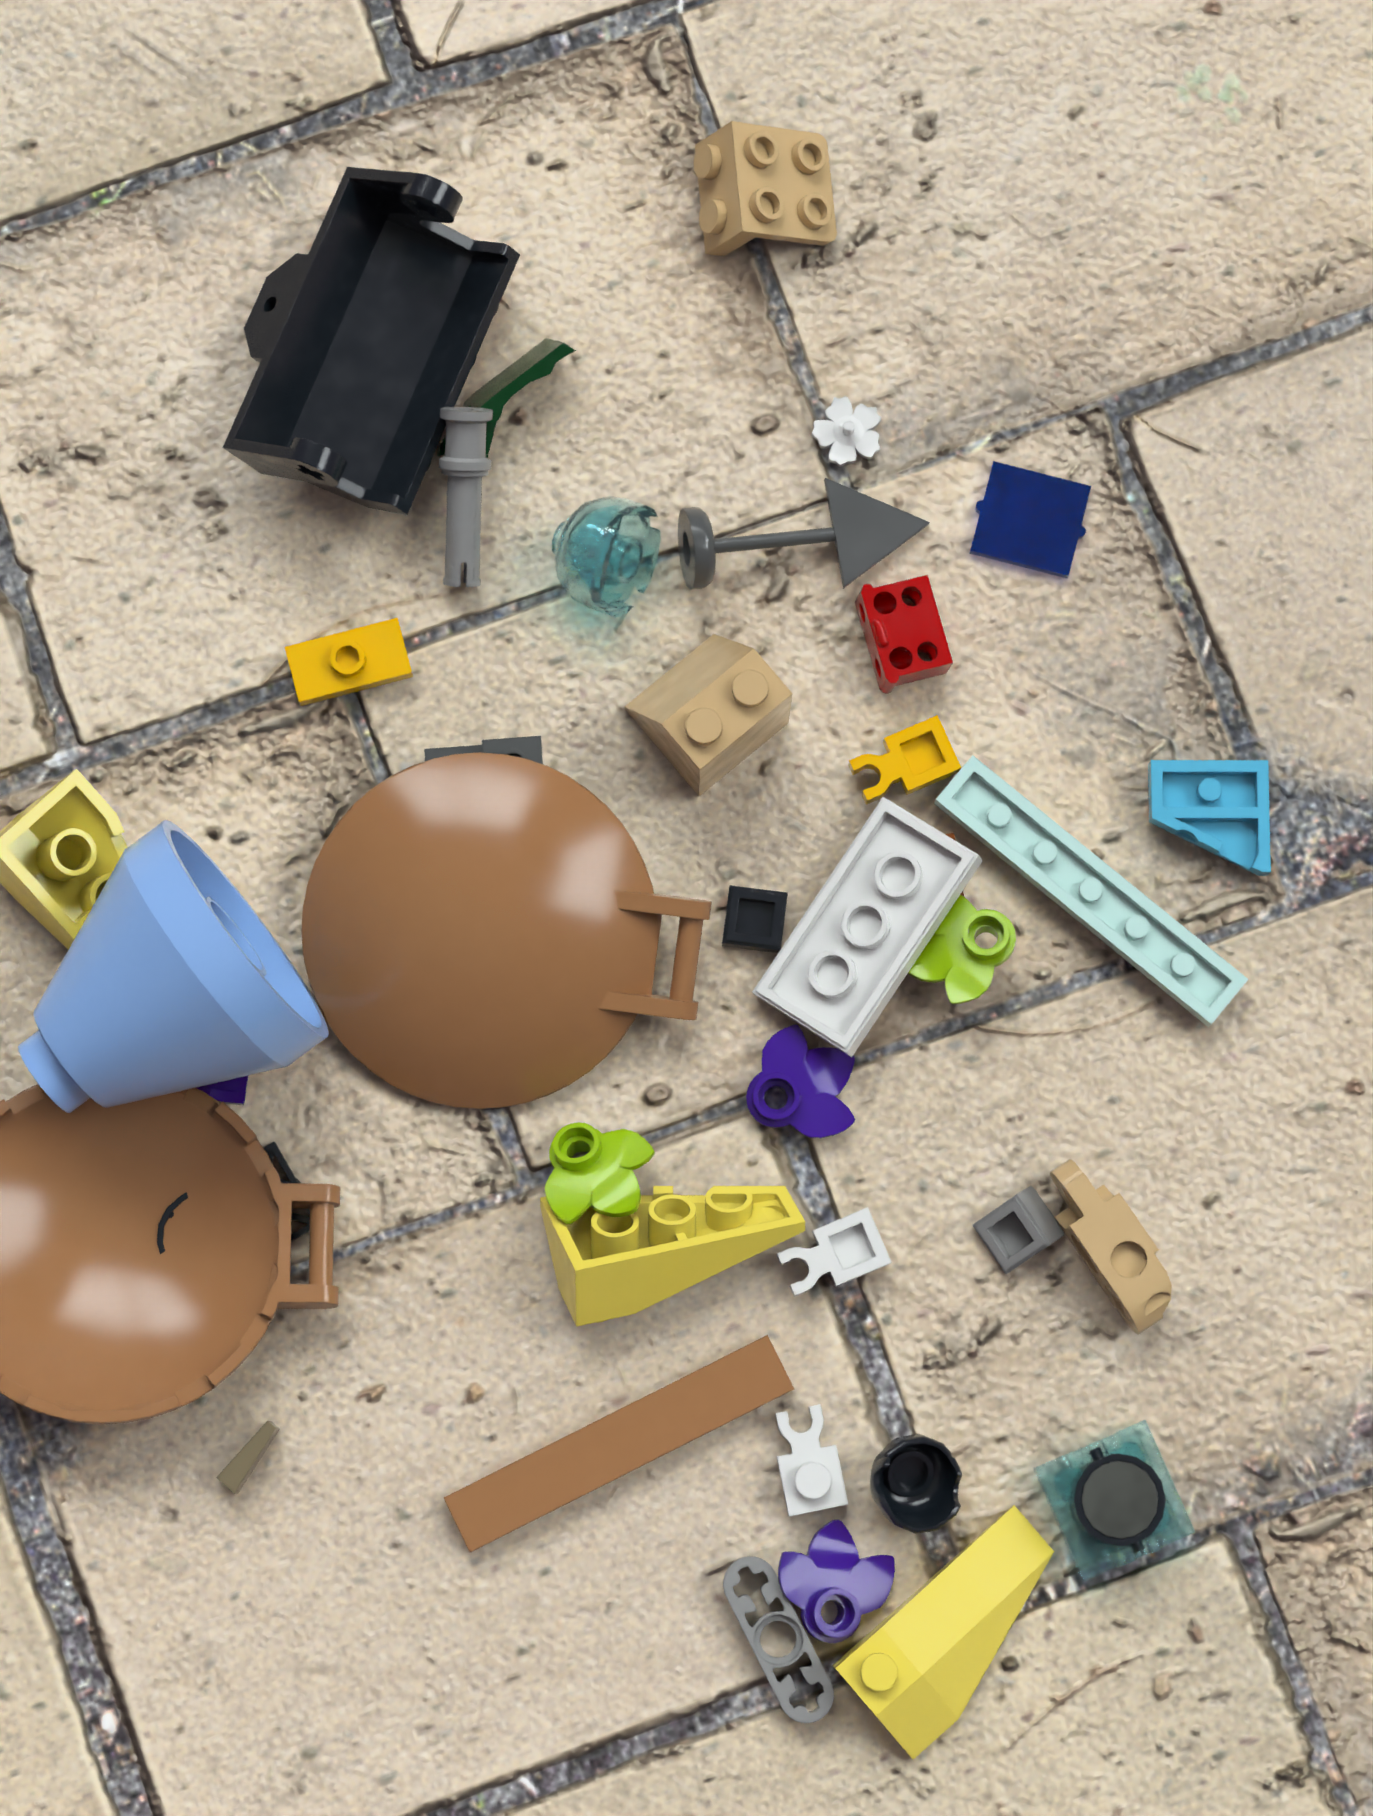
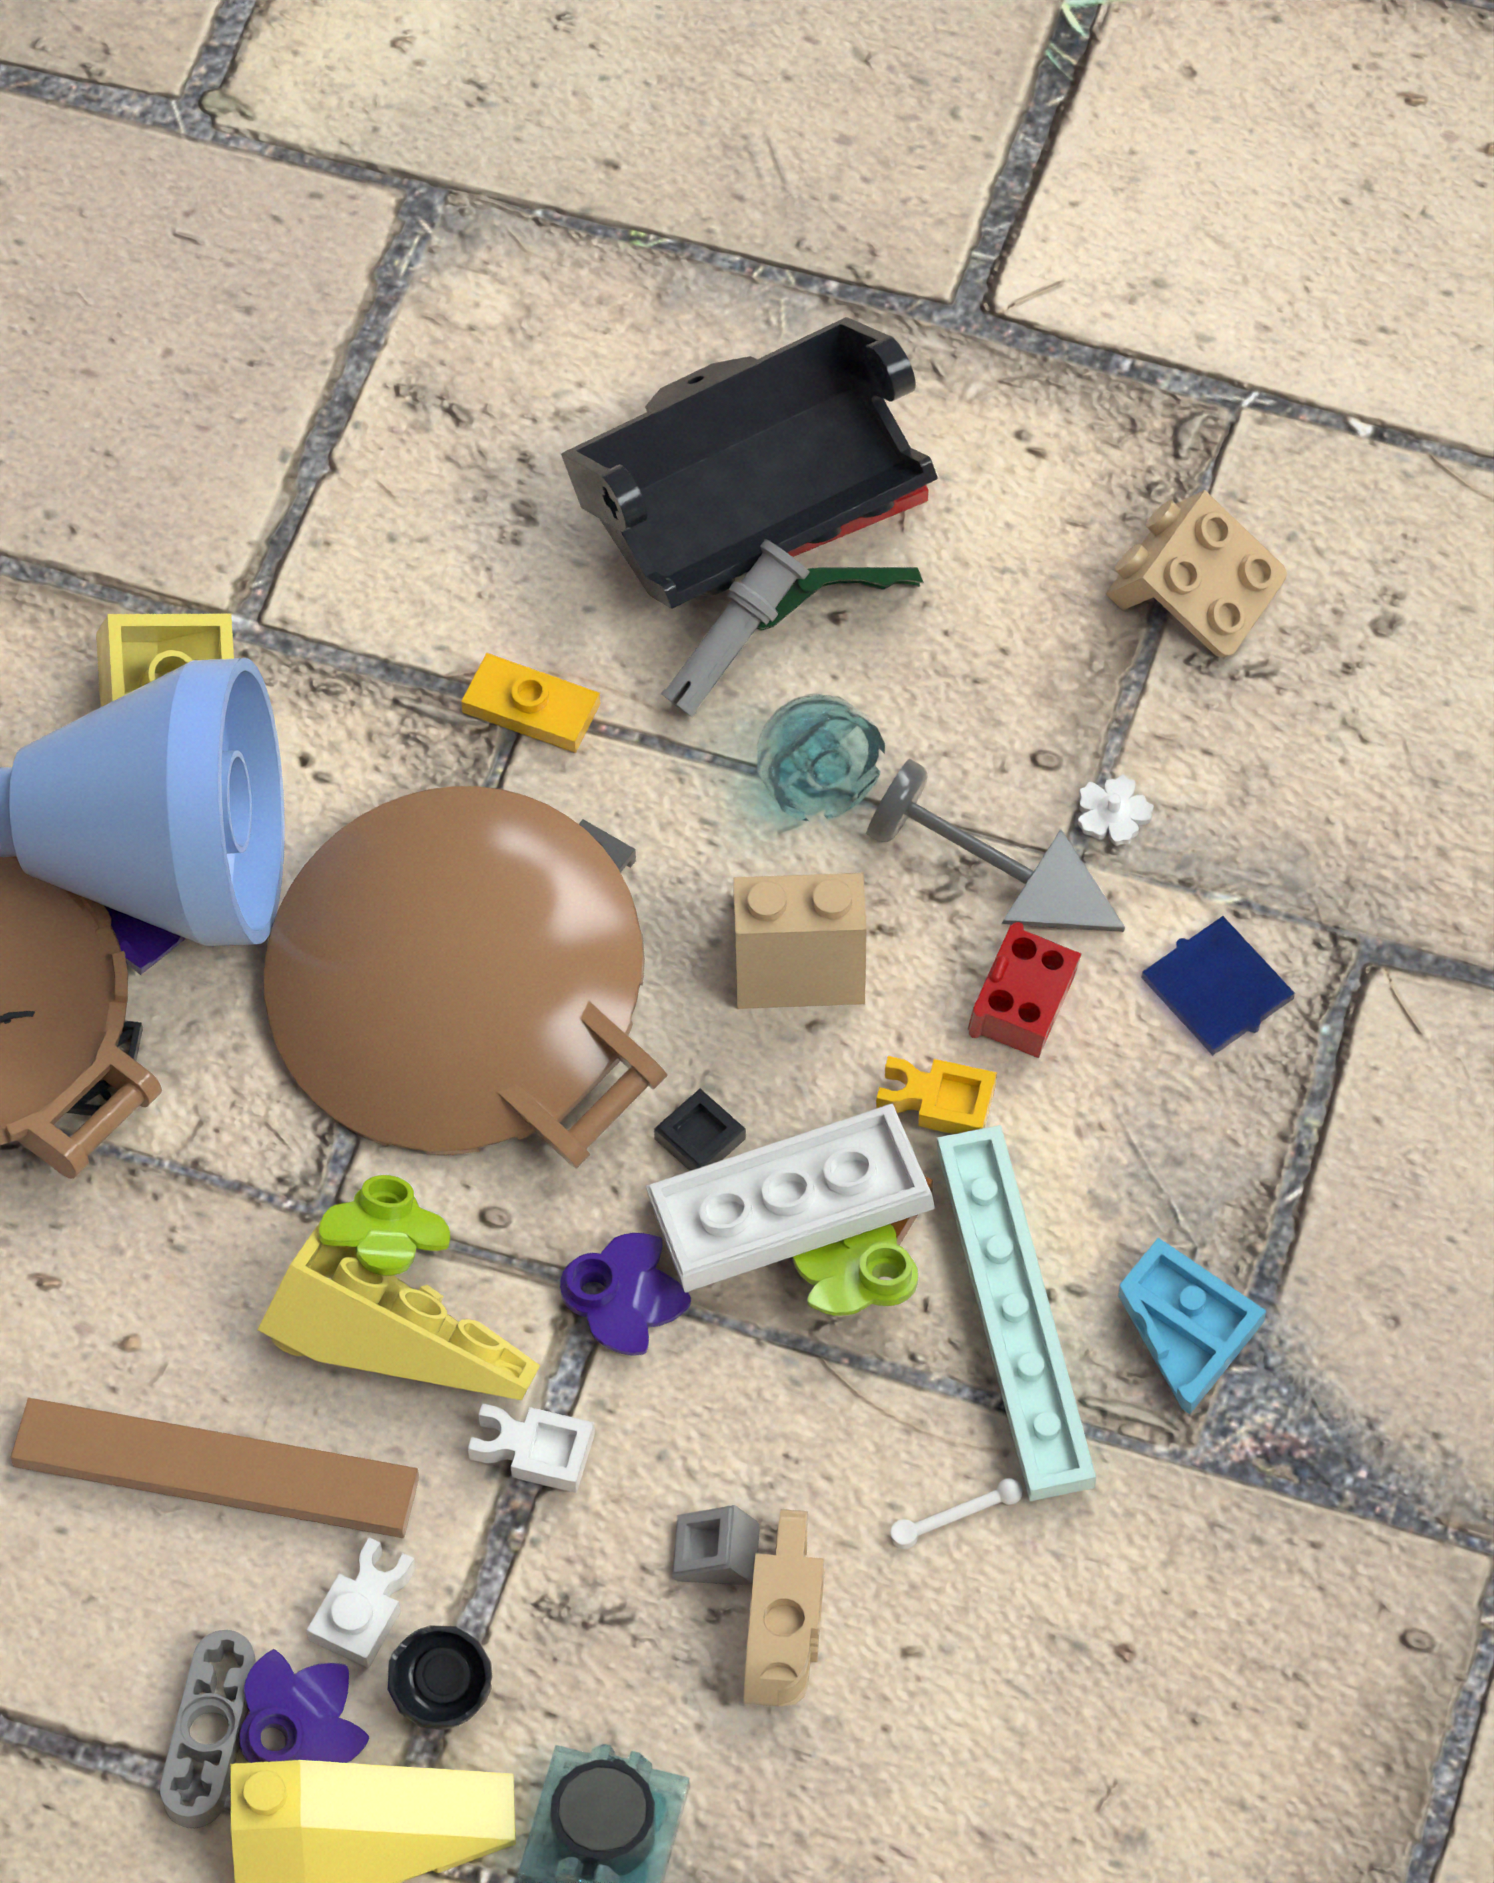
camera: 40 degrees right, 20 degrees down
none -> white hinge [891,1478,1023,1549]

